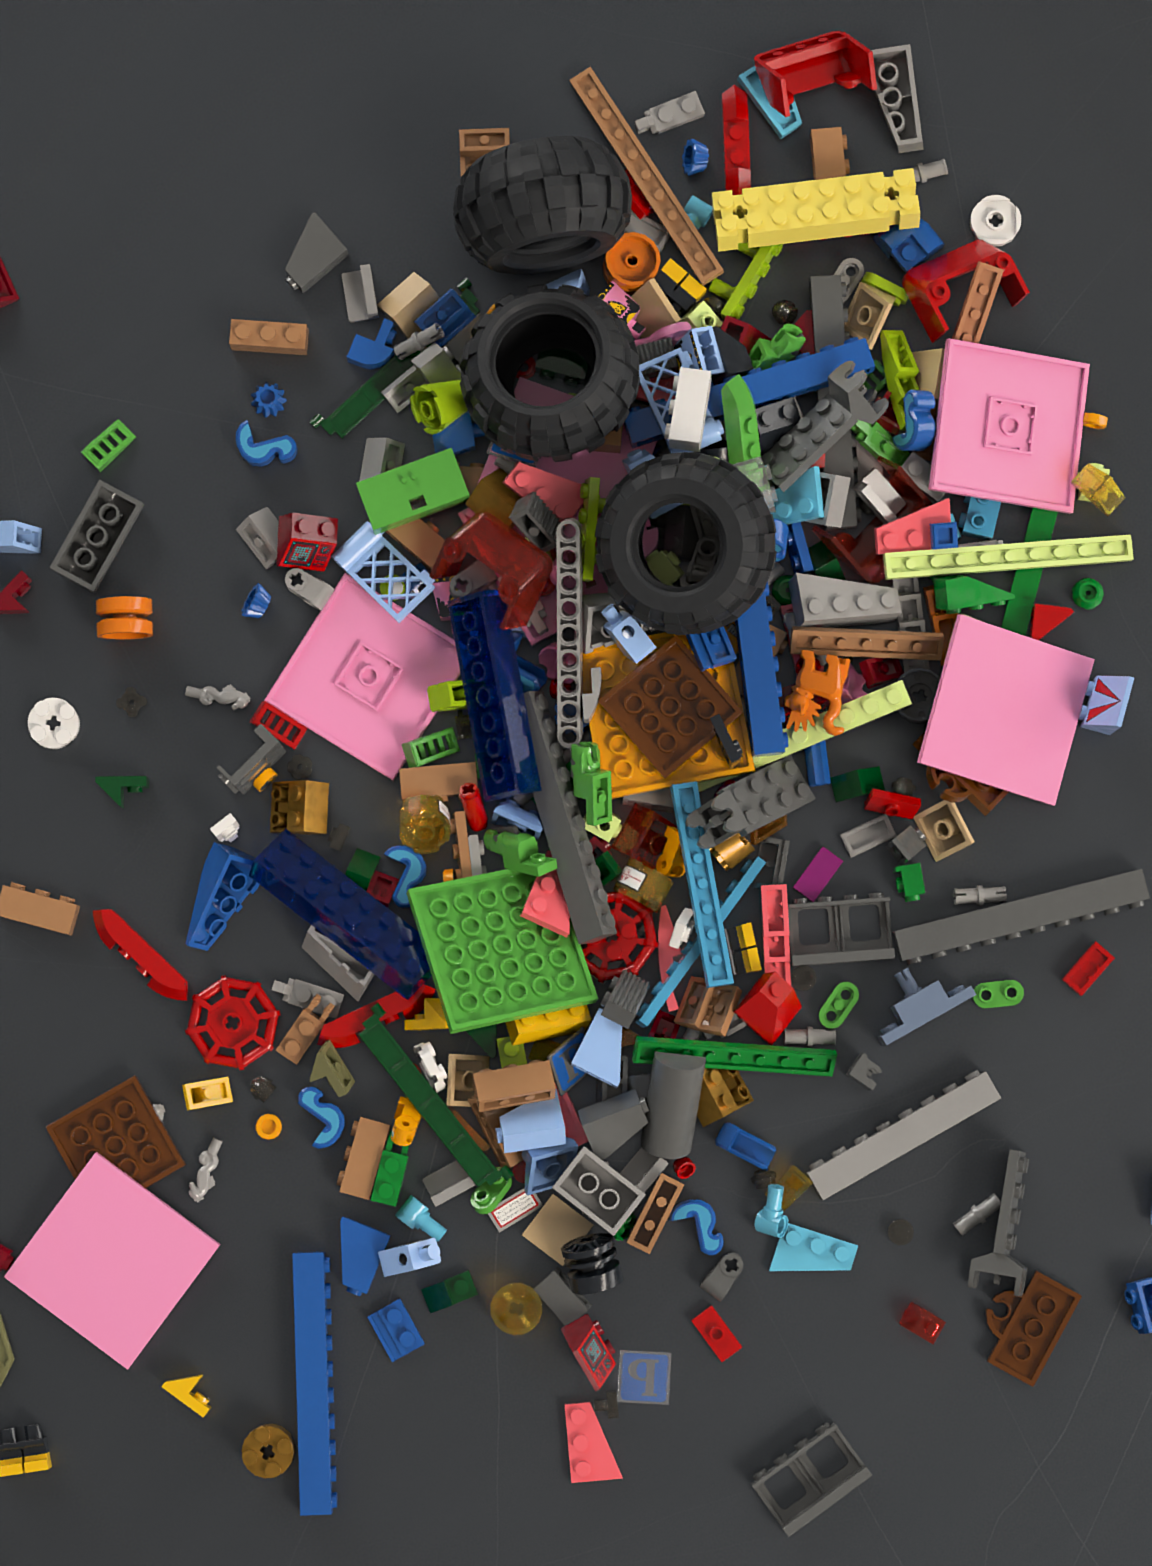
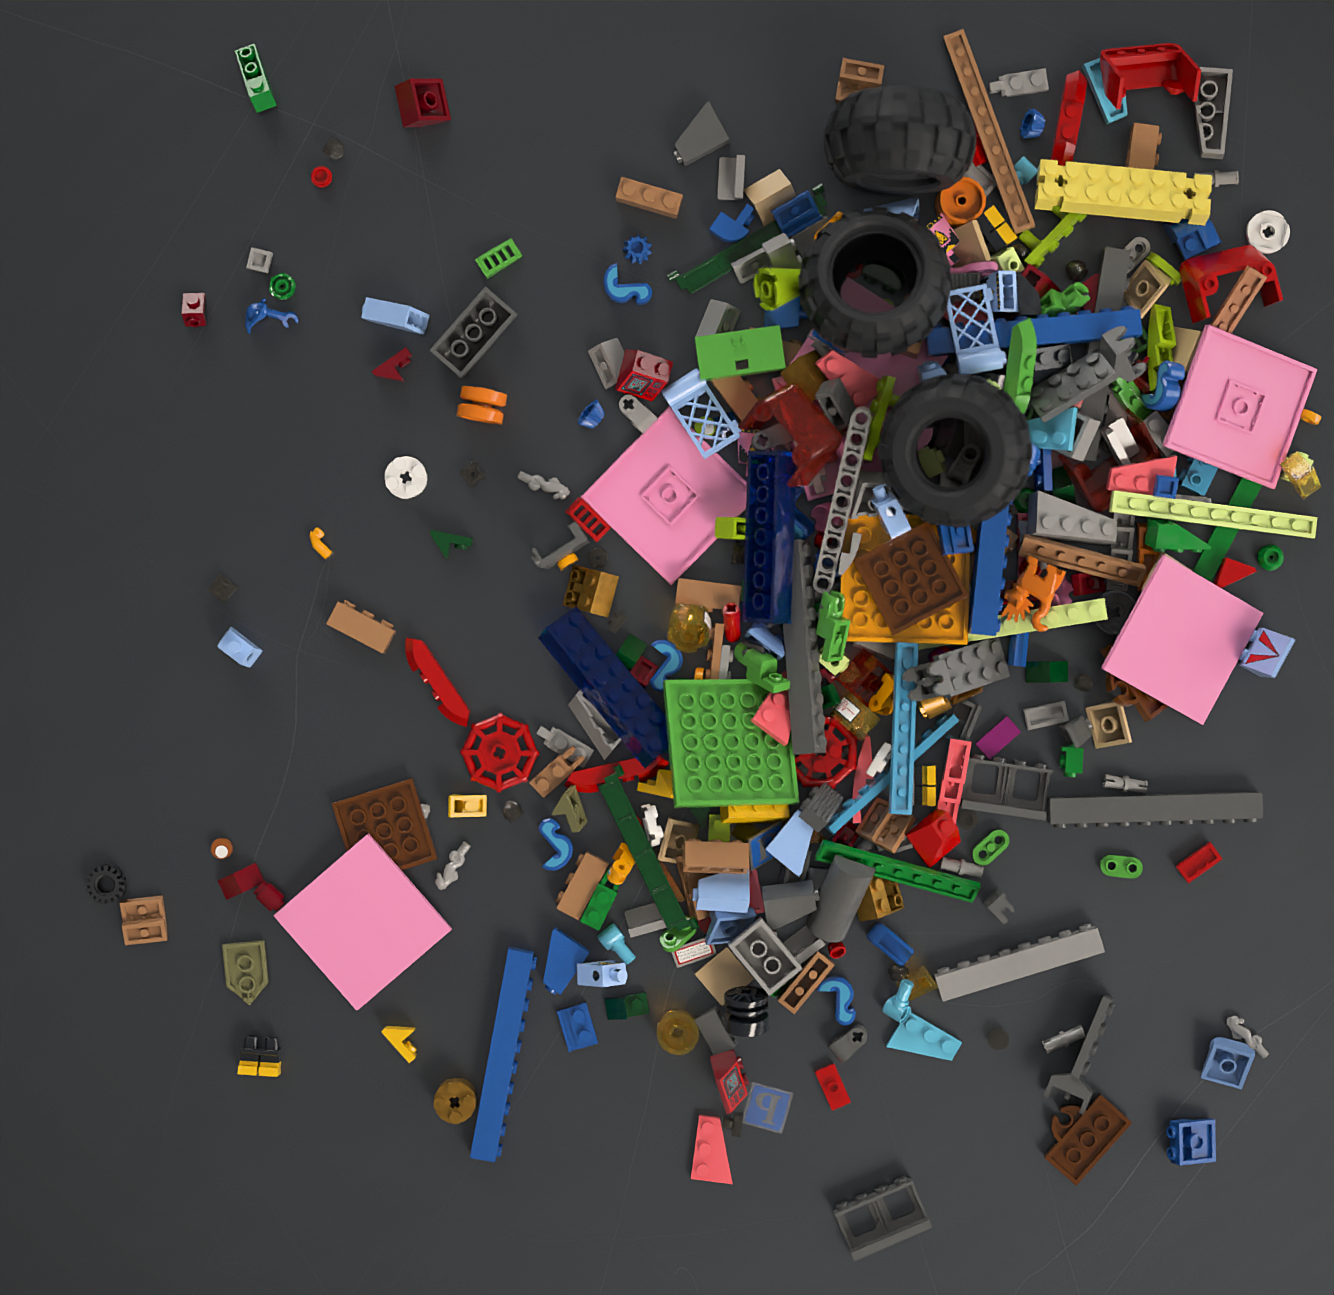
camera: 15 degrees right, 5 degrees up
blue wedge [185,842,268,951] -> none
white hinge [210,813,240,843] -> none
light orange tile [256,1114,282,1140] -> none
light grey pin [394,323,444,360] -> none
bright green slope [402,727,460,768] -> none
white brick [665,367,712,452] -> none
black wing [710,714,743,769] -> none
clear slope [732,457,778,513] -> none
red plate [864,788,921,819] -> none
sand blue brick [877,968,976,1046] -> none
clear red bracket [899,1302,946,1345] -> none

